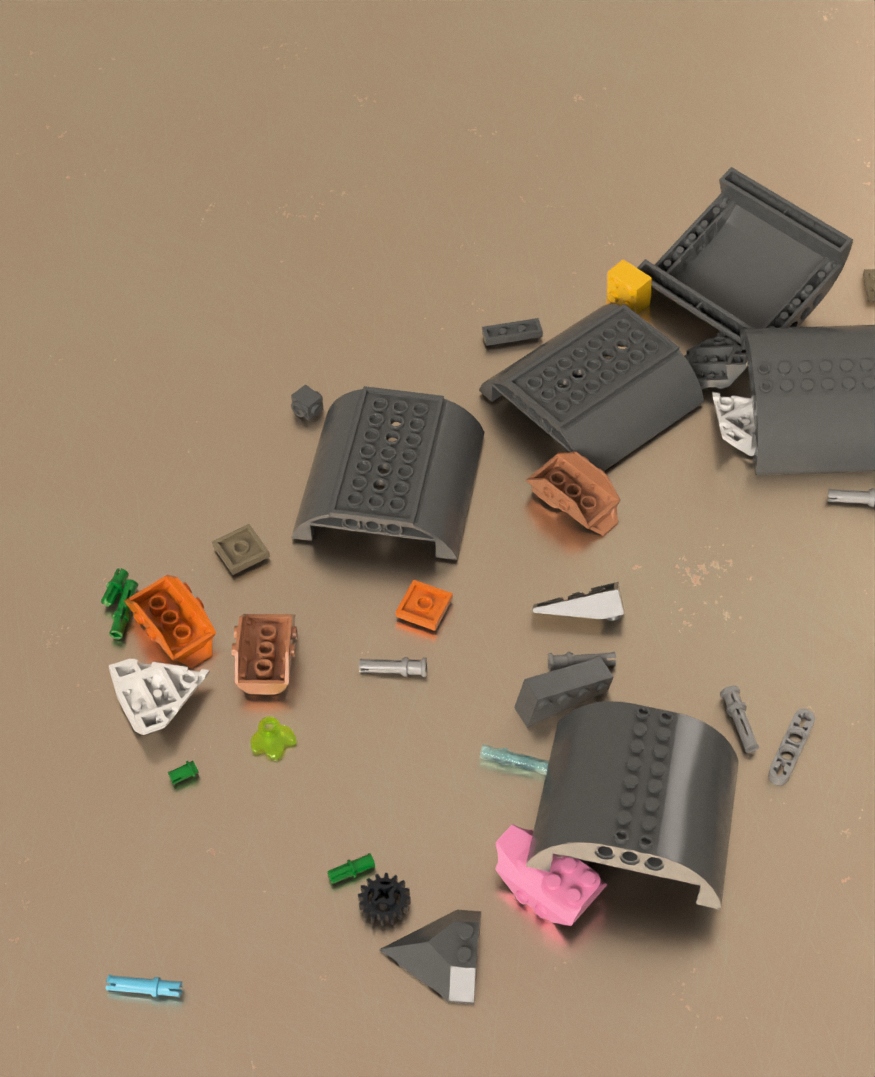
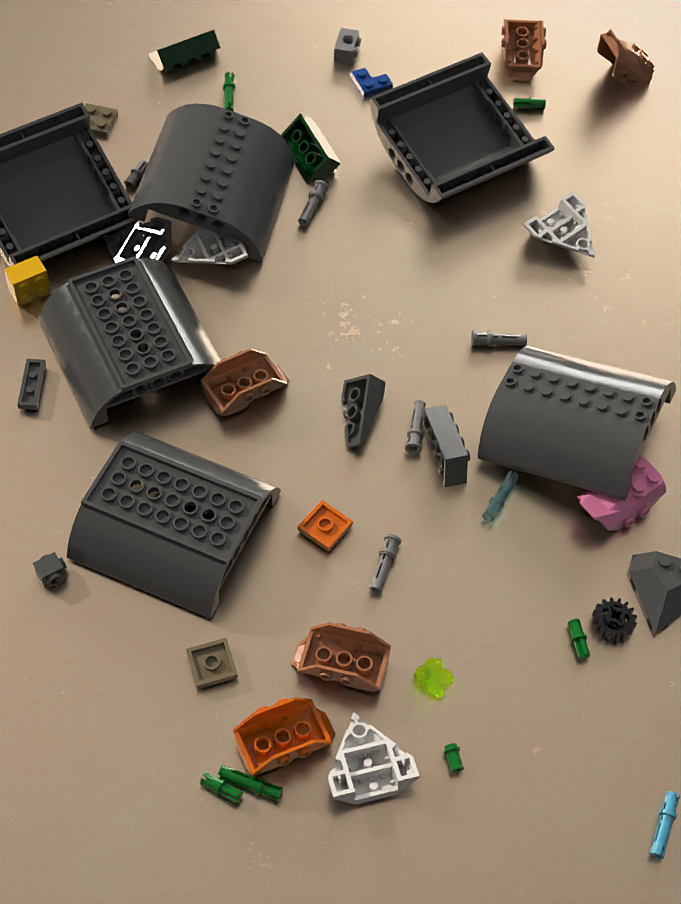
camera: 80 degrees left, 5 degrees up
light grey beam [768,709,815,785] -> none

